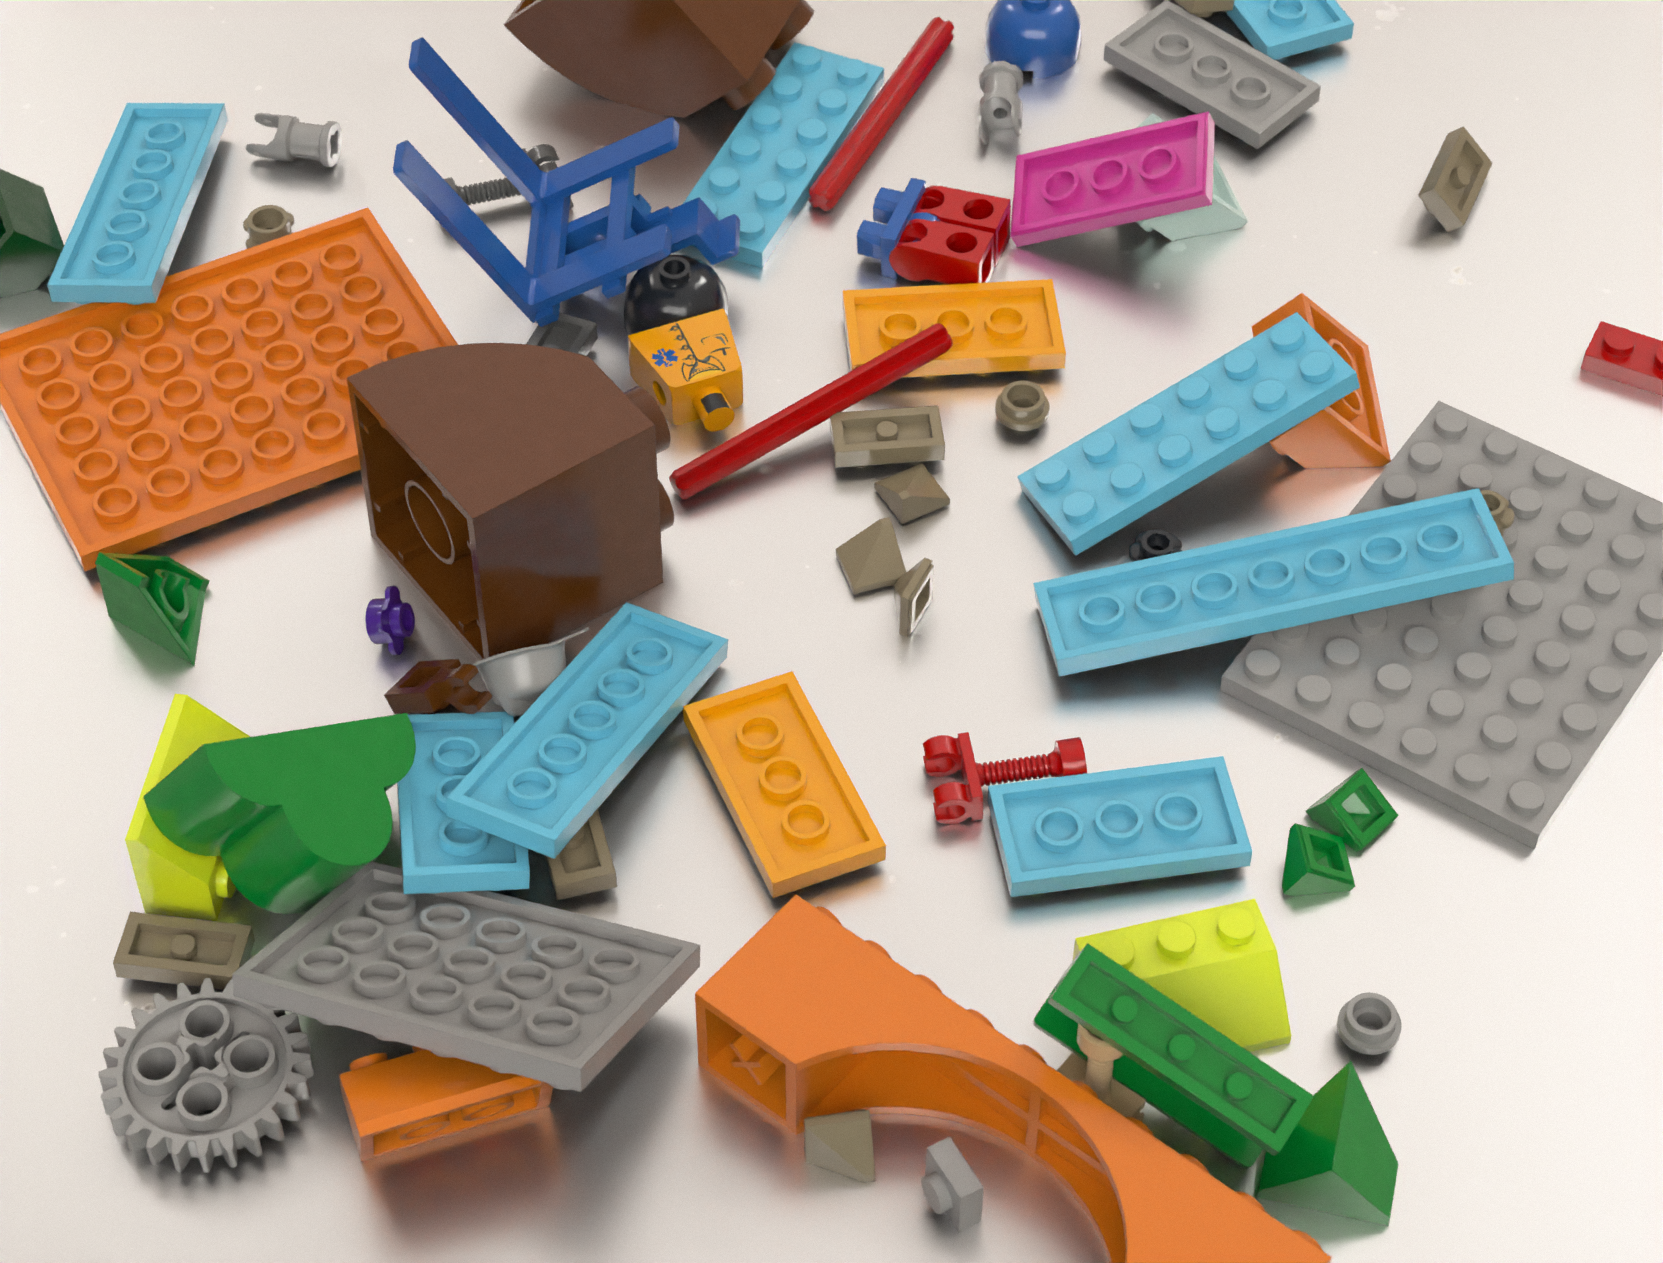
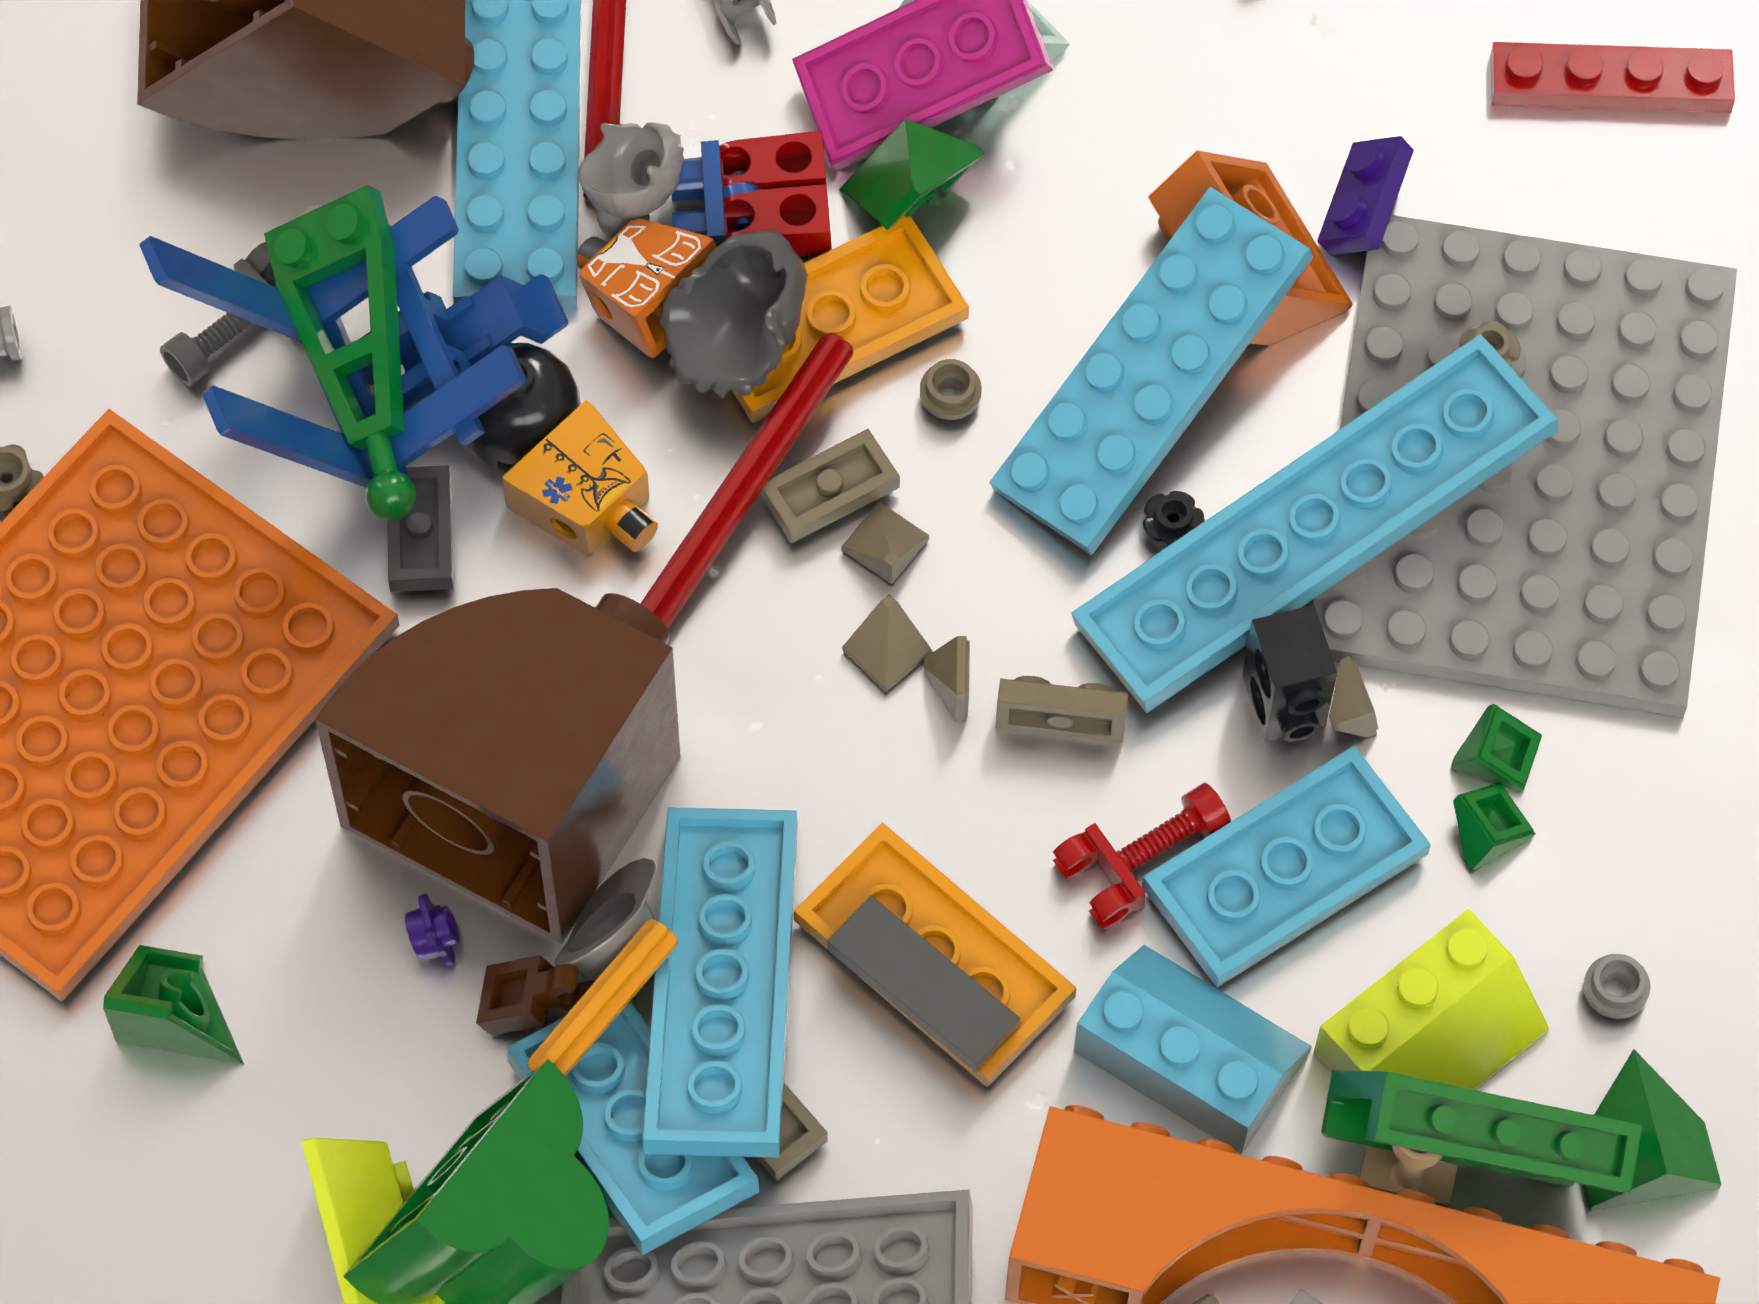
camera: 25 degrees left, 15 degrees up
none -> green plate [264,185,416,521]
none -> light orange axle [527,919,678,1077]
none -> orange torso [577,218,717,359]
none -> light grey piece [578,122,684,237]
none -> dark grey piece [659,229,808,399]
none -> dark grey tile [827,895,1020,1073]
none -> green slope [839,119,984,230]
none -> dark tan plate [995,676,1128,743]
none -> medium azure slope [1073,945,1312,1155]
none -> black brick [1242,605,1338,742]
none -> dark purple plate [1317,136,1414,255]
none -> dark tan slope [1329,656,1379,738]

